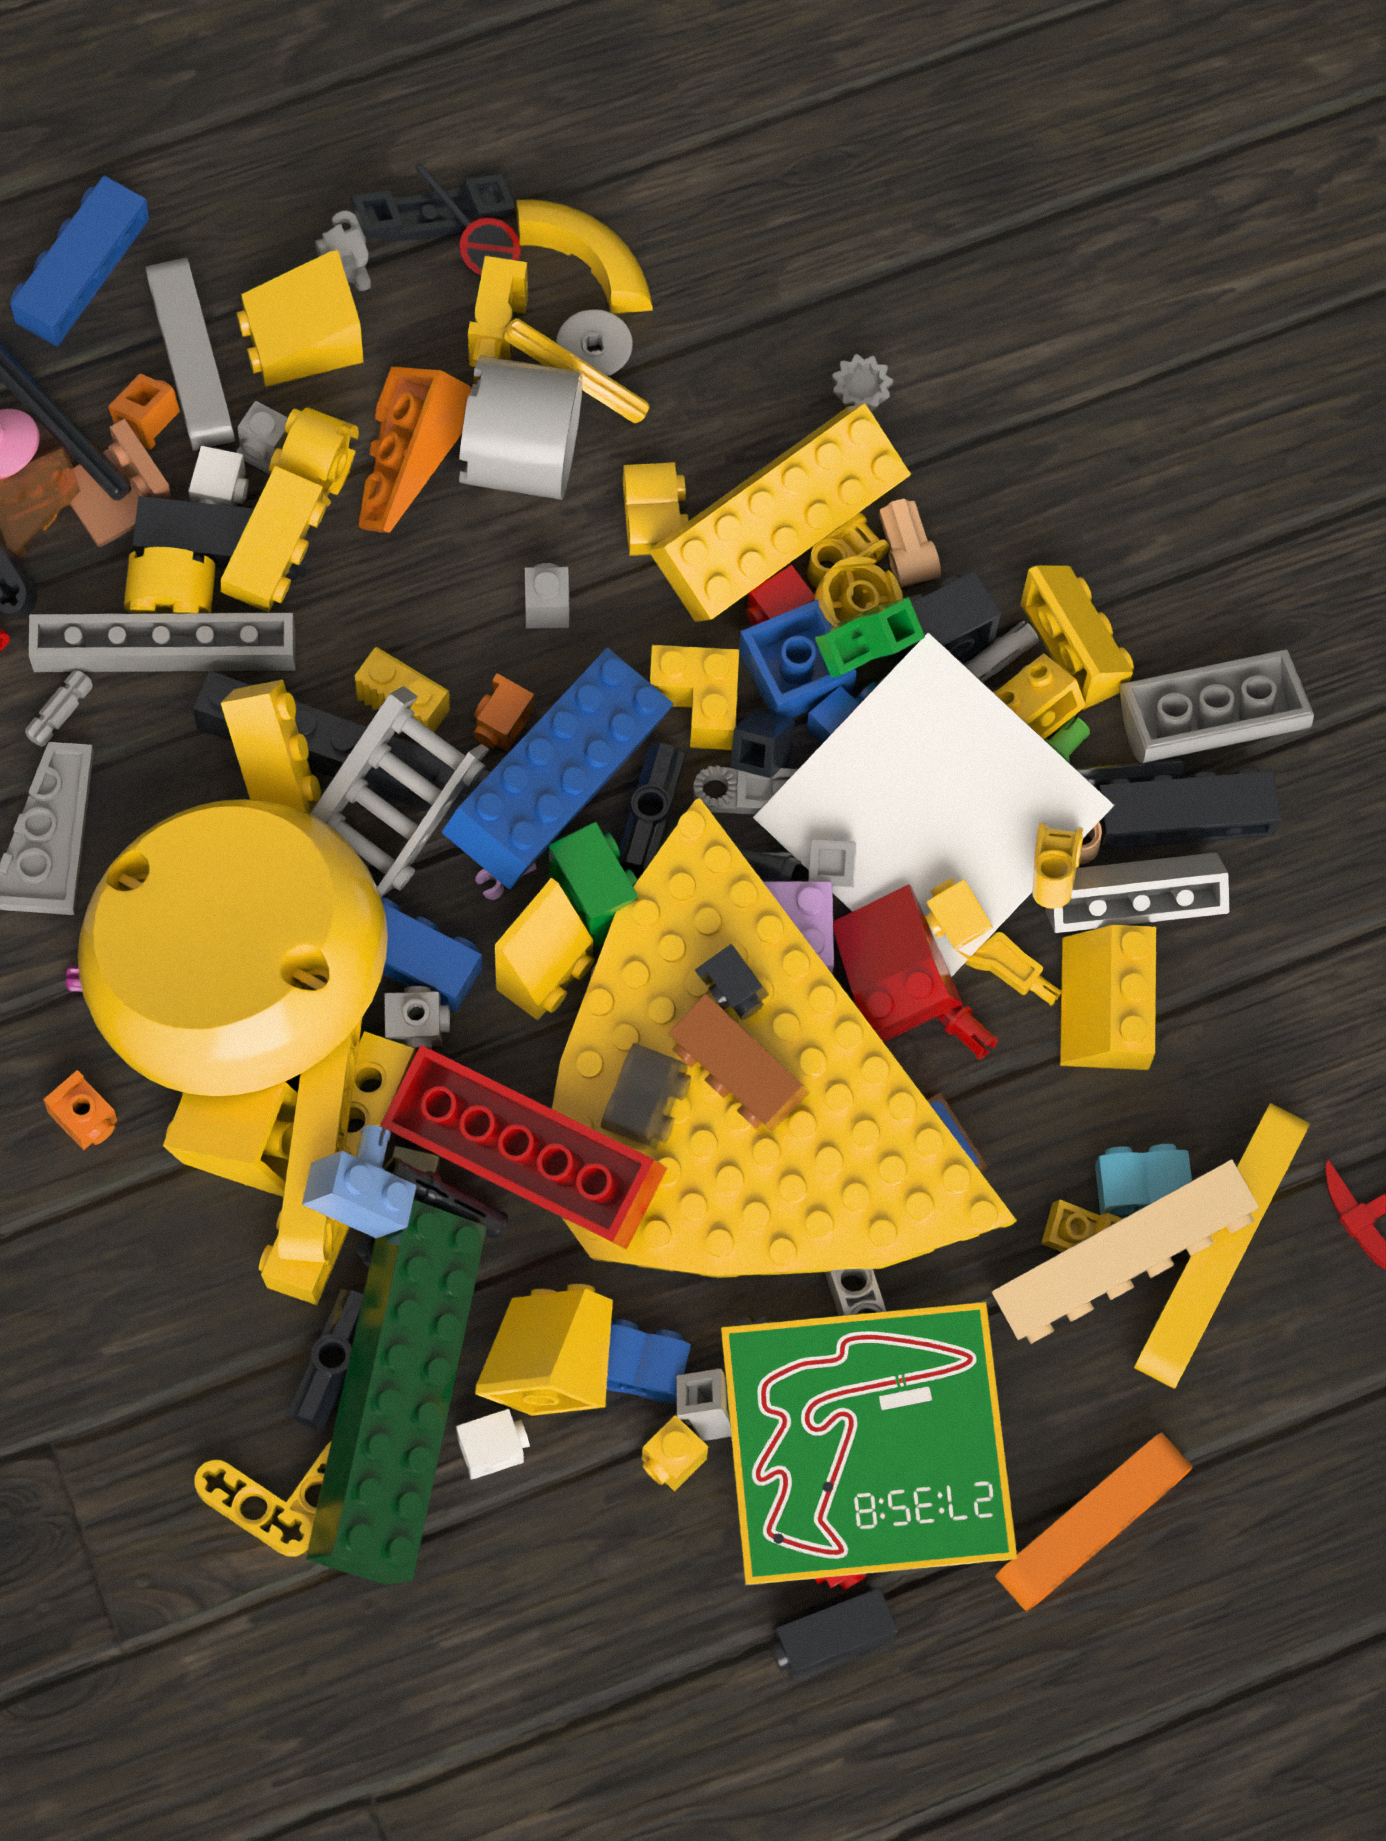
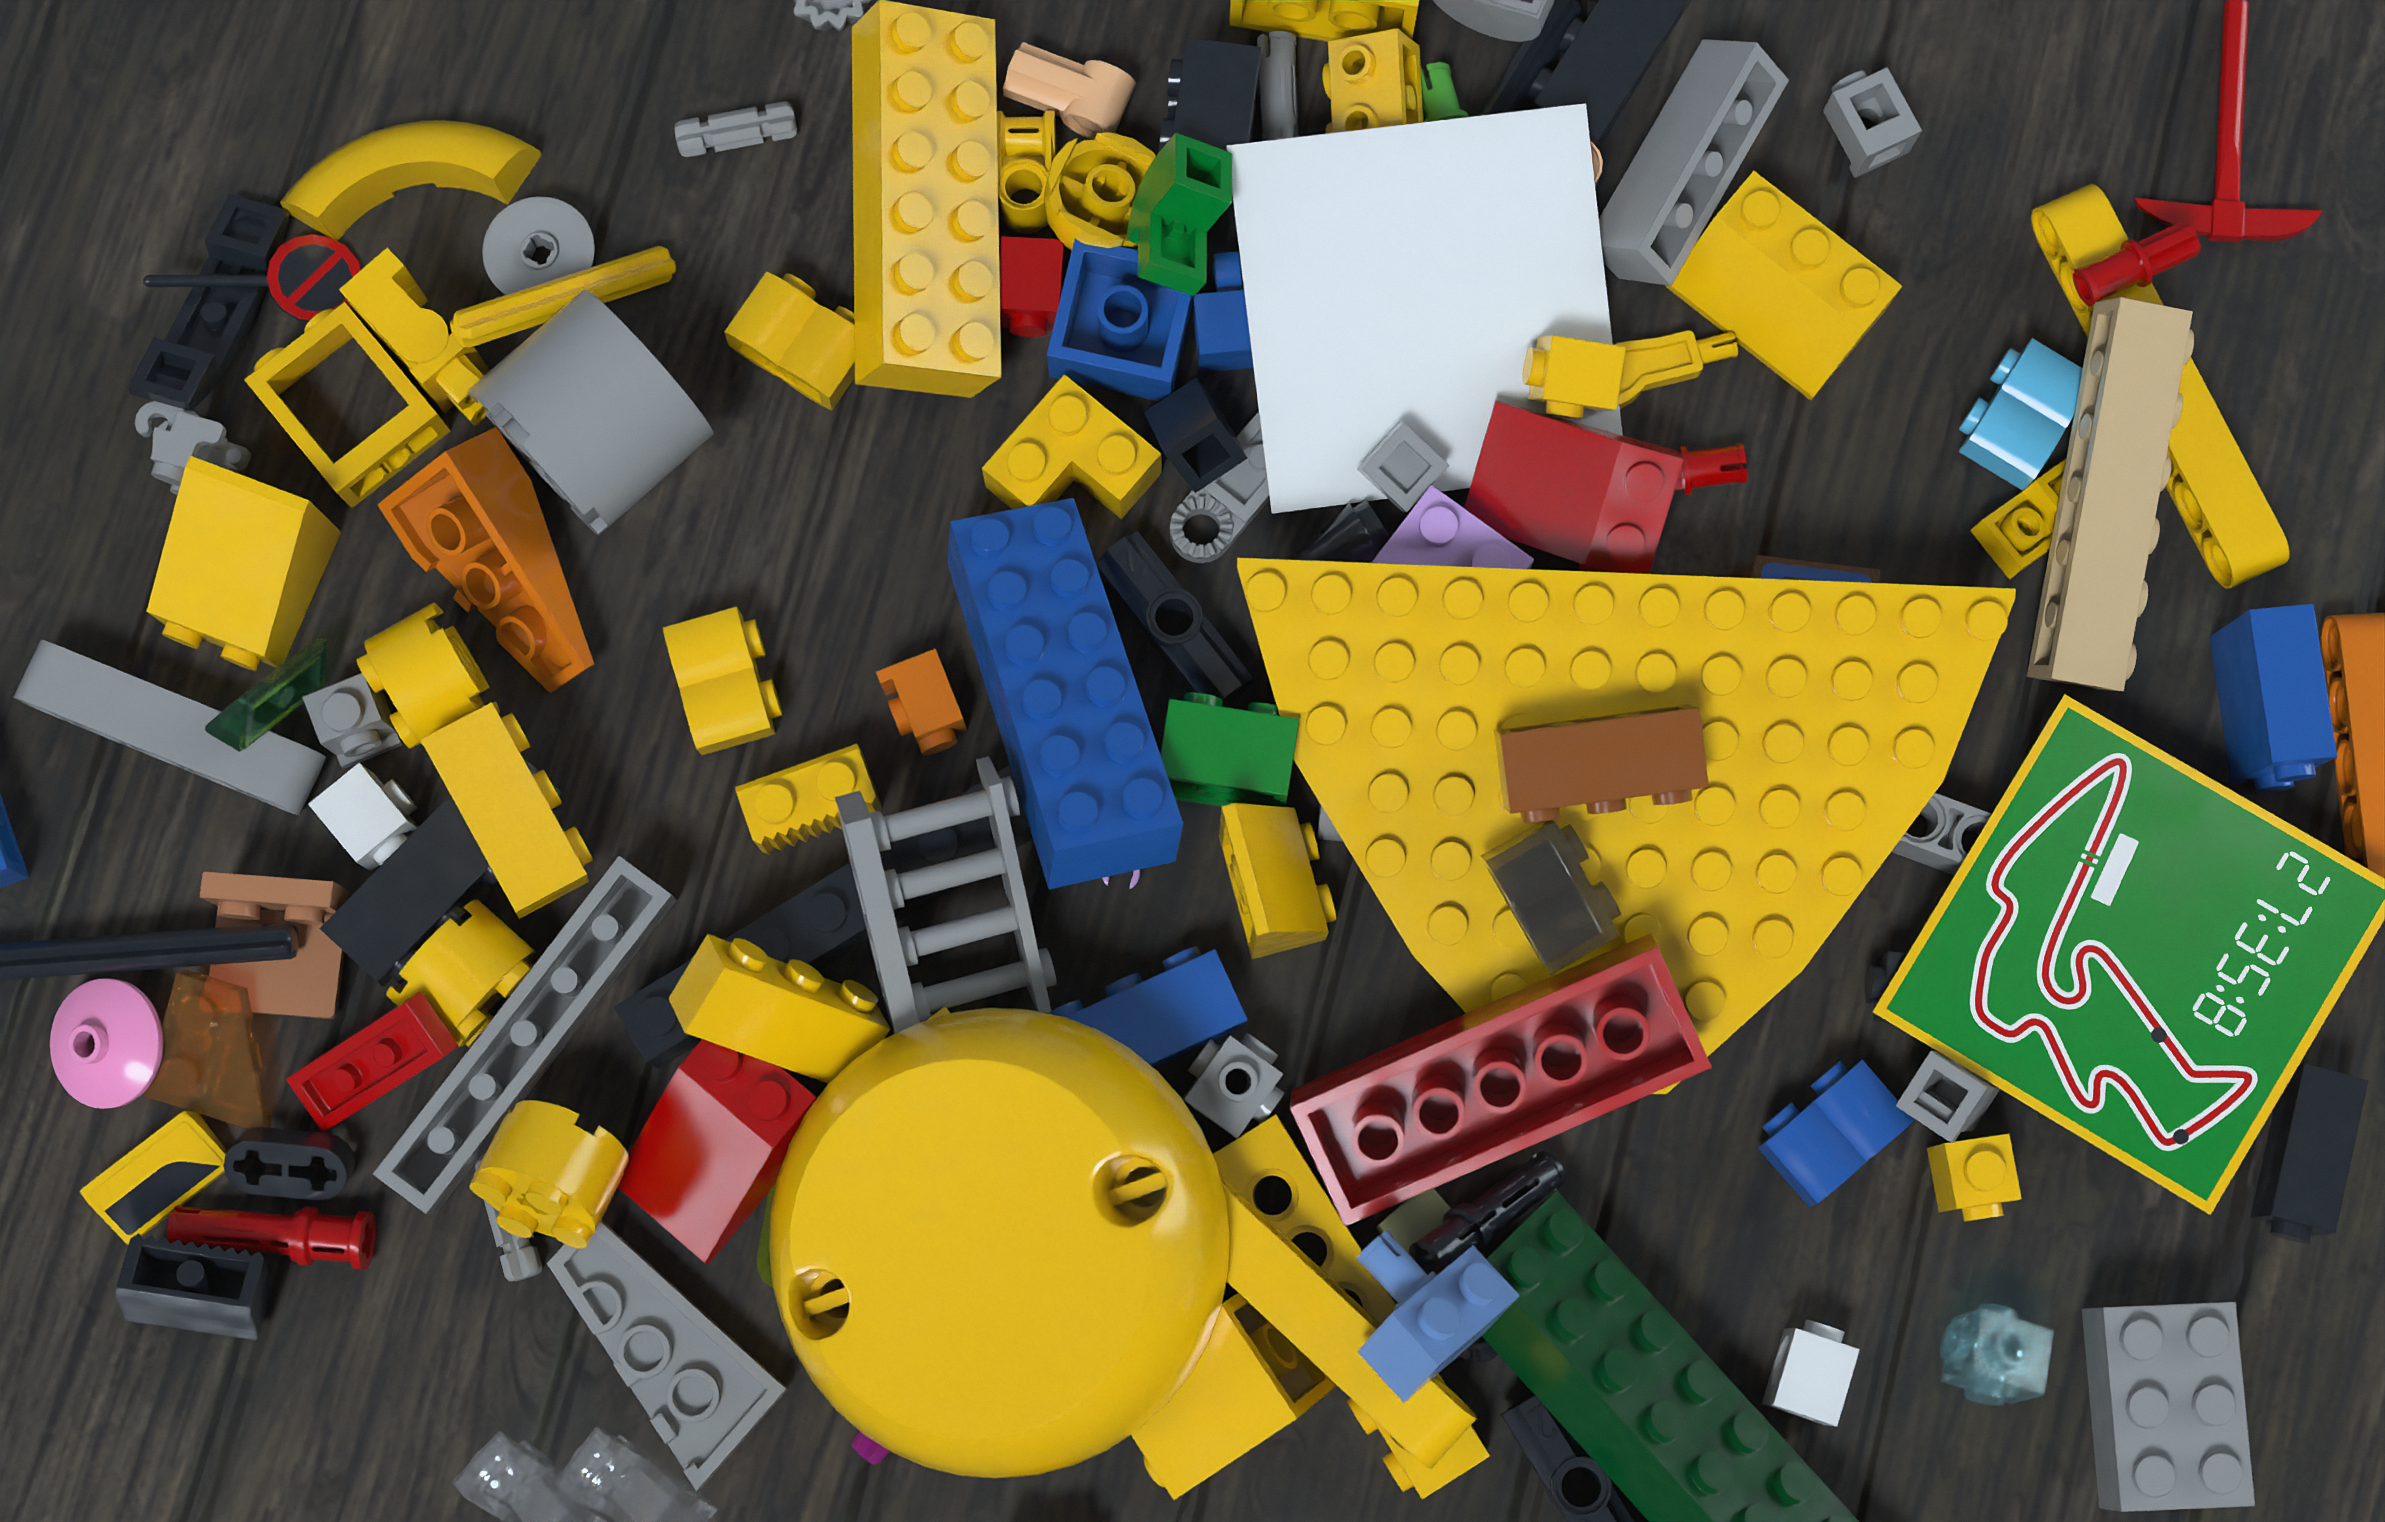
camera: 50 degrees left, 10 degrees up
orange brick [108,374,180,450] -> none
yellow slope [476,1284,613,1416] -> none
light grey brick [525,563,569,628] -> none
black brick [695,944,769,1020] -> none
yellow piece [1032,822,1084,909] -> none
none -> clear green slope [205,636,328,752]
none -> yellow window [244,302,450,508]
none -> red plate [285,991,459,1132]
none -> yellow brick [469,1100,629,1249]
none -> red slope [618,1039,818,1265]
none -> yellow brick [663,606,782,755]
none -> light grey axle [675,101,797,157]
none -> light grey brick [1823,67,1922,178]
none -> clear light blue brick [1940,1304,2054,1405]
none -> red axle [2072,222,2201,307]
none -> light grey brick [2082,1302,2255,1512]
none -> blue brick [2209,604,2337,793]

